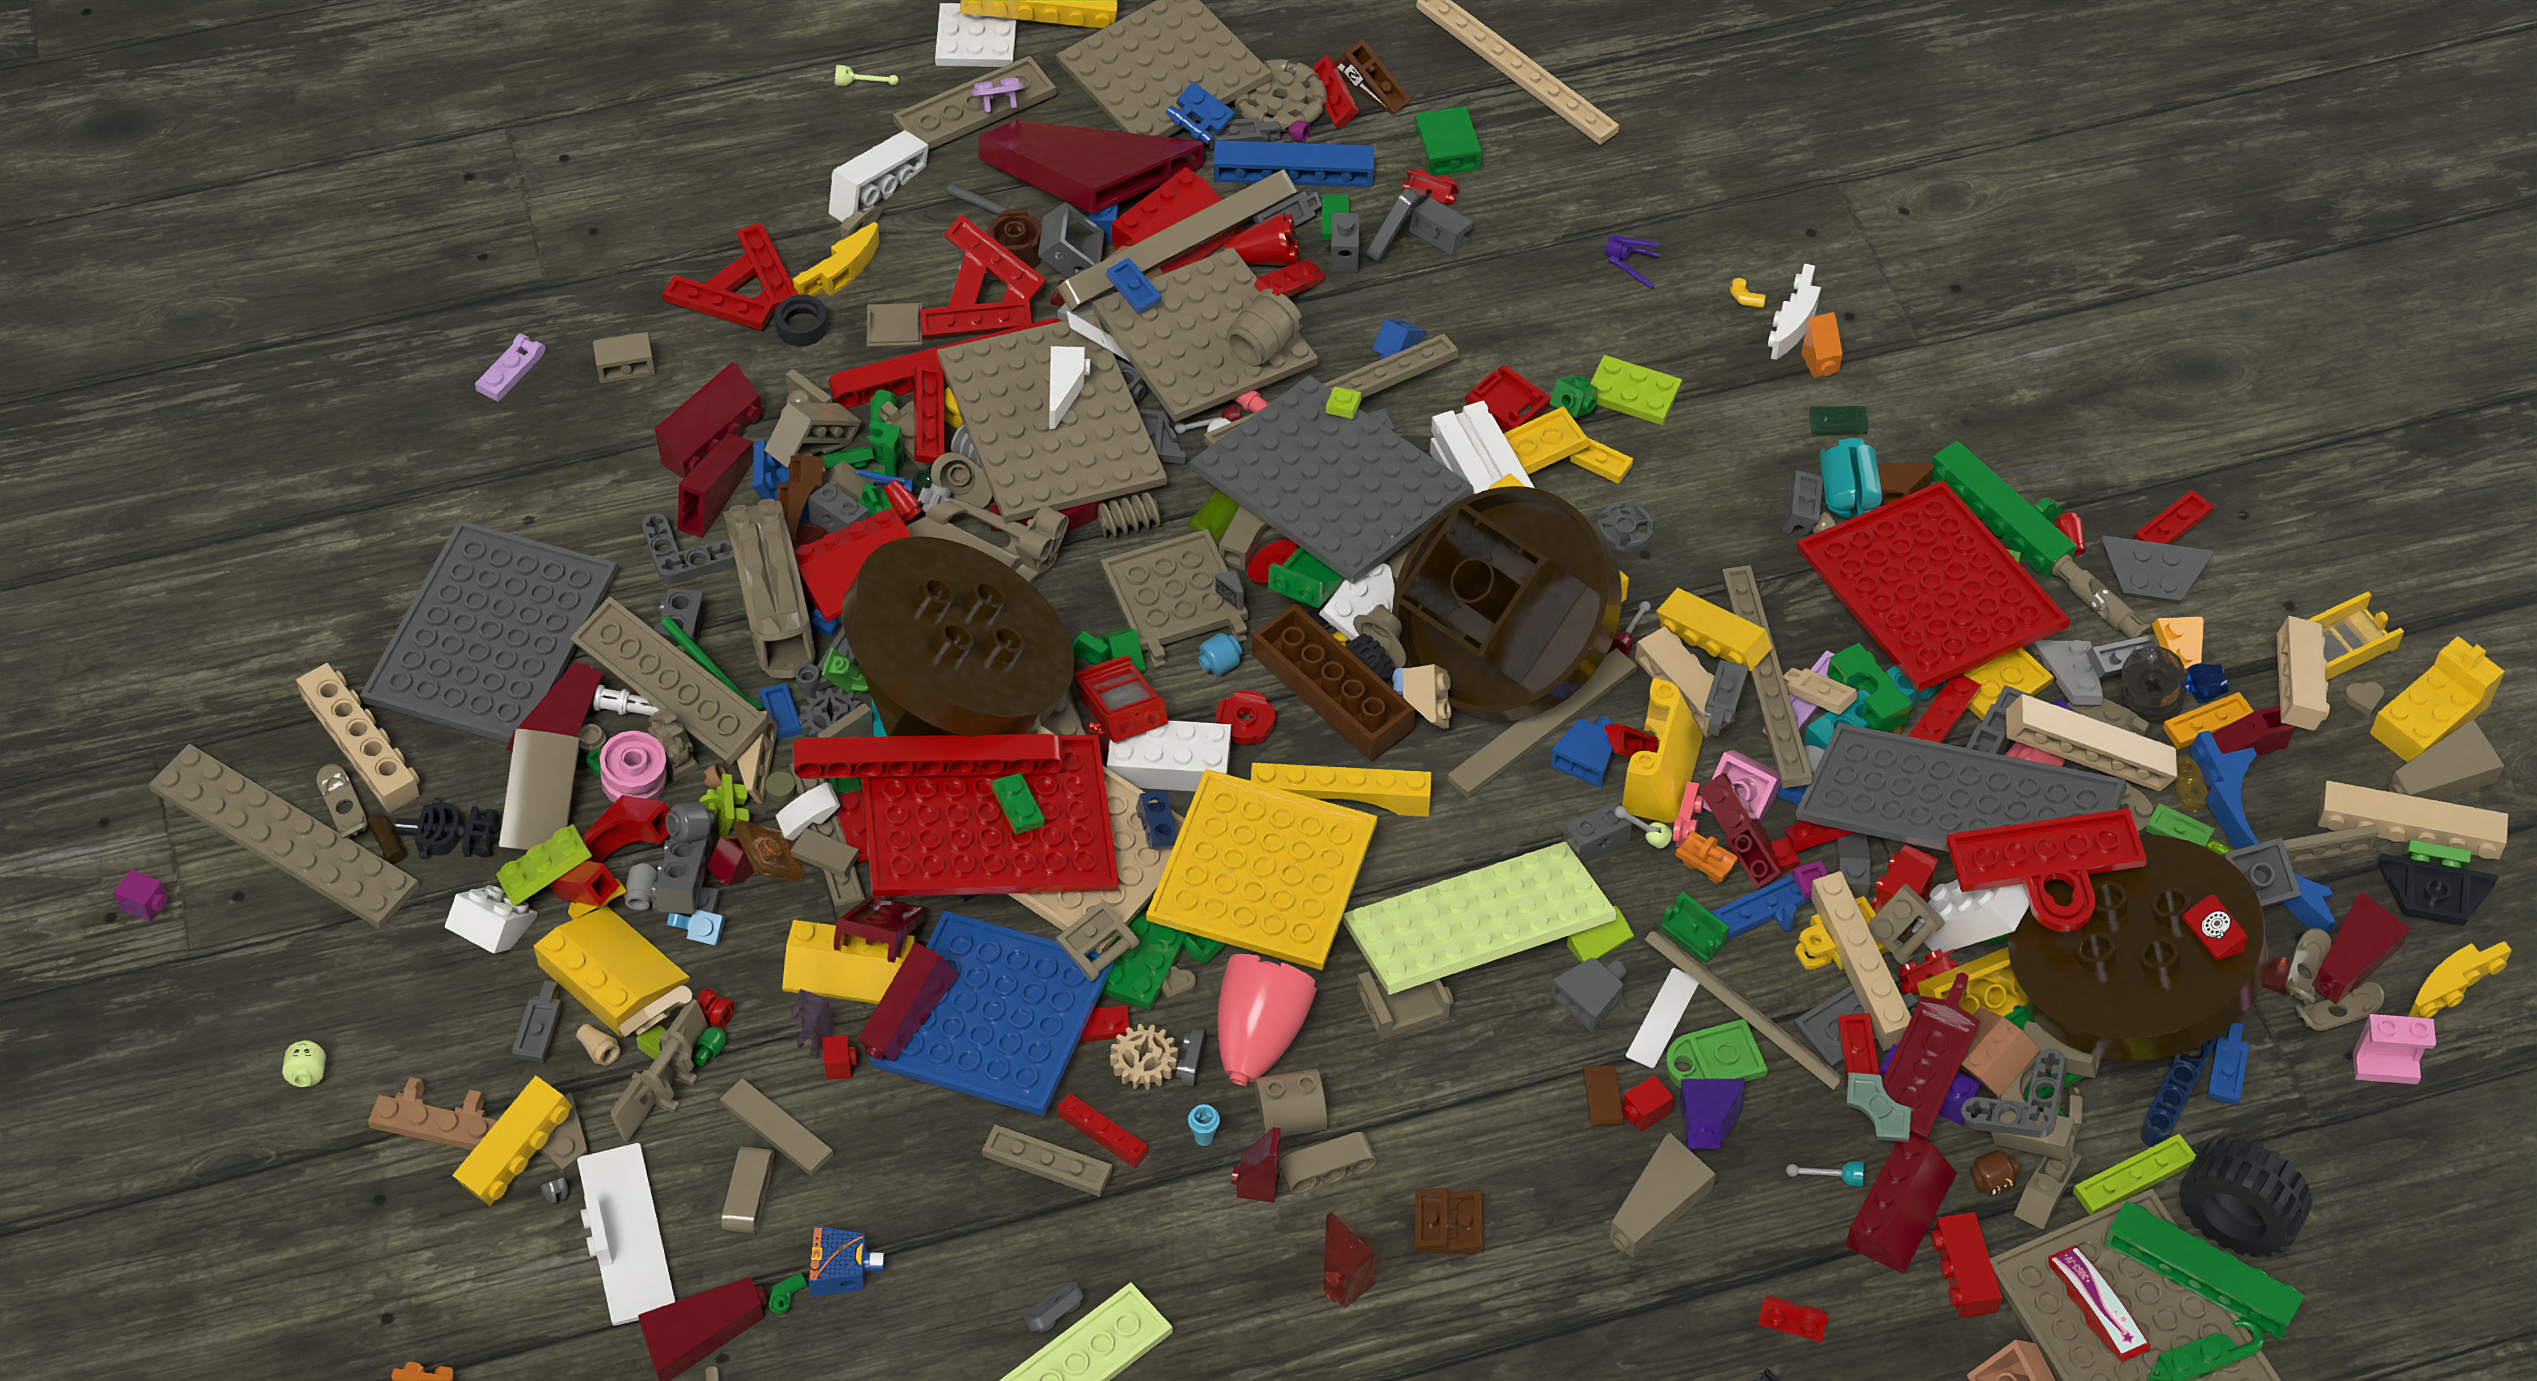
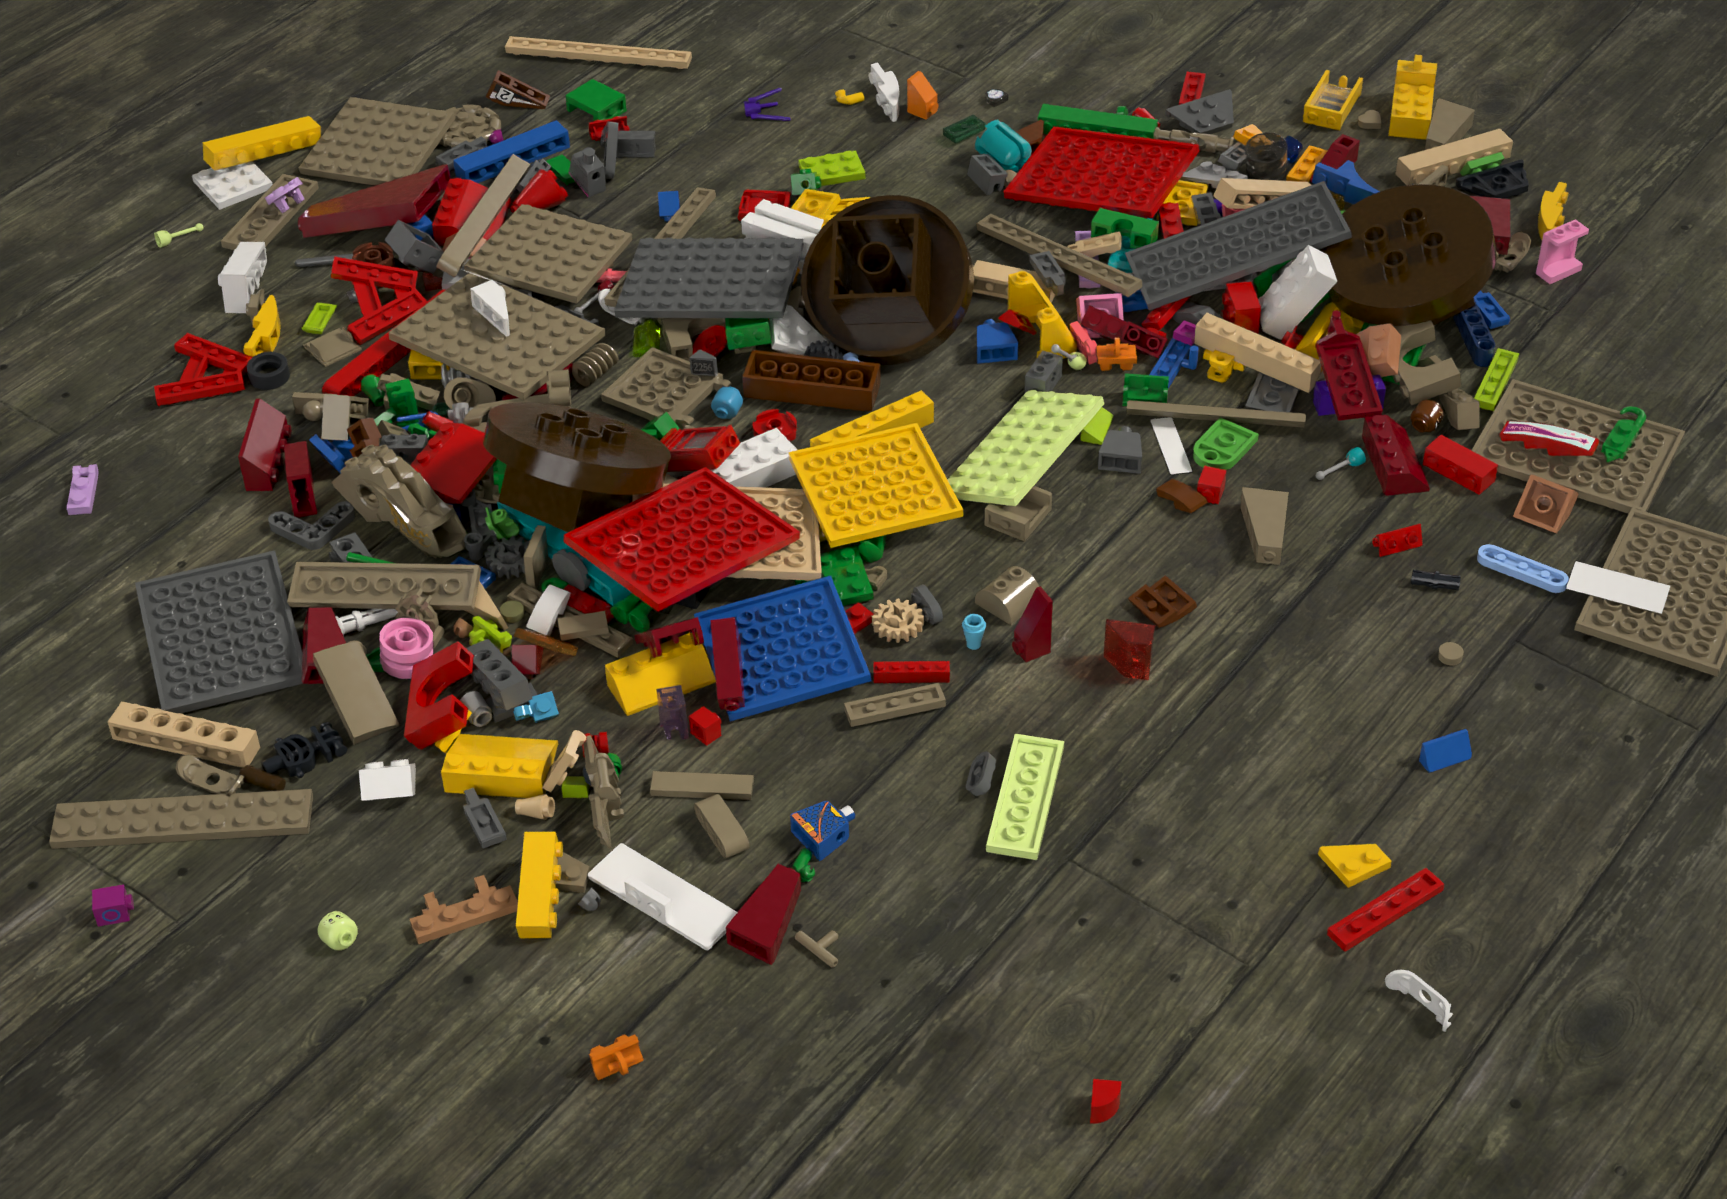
camera: 35 degrees left, 10 degrees down
lime plate [496,824,592,906] -> none
dark tan brick [593,332,655,383] -> none
dark grey head [665,801,714,842] -> none
red beam [792,734,1065,779] -> none
red plate [914,365,944,464] -> none
green plate [991,773,1045,835] -> none
dark tan plate [1056,900,1139,982] -> none
blue plate [1106,257,1162,315] -> none
dark blue leg [1136,790,1176,850] -> none
blue plate [1166,81,1235,145] -> none
coral cylinder [1217,954,1317,1086] -> none
dark tan piece [1226,288,1303,366] -> none
red plate [1254,259,1326,297] -> none
dark tan beam [1280,1132,1377,1194] -> none
red plate [1311,55,1359,129] -> none
lime plate [1326,386,1361,419] -> none
dark tan piece [1353,604,1407,669] -> none
tan slope [1402,664,1451,729] -> none
dark tan tile [1447,648,1637,799] -> none
yellow brick [1656,588,1772,672] -> none
dark purple slope [1679,1079,1745,1149] -> none
red plate [1837,1013,1880,1109] -> none
sand green tile [1847,1072,1911,1142] -> none
dark tan plate [1867,884,1945,965] -> none
red plate [1946,808,2147,932] -> none
dark grey beam [1961,1049,2067,1138] -> none
green brick [2104,1200,2305,1340] -> none
black tyre [2179,1137,2312,1257] -> none
red slope [2182,894,2247,960] -> none
tan brick [2277,616,2330,731] -> none
none -> lime tile [302,303,337,334]
none -> clear smoke tile [985,89,1009,107]

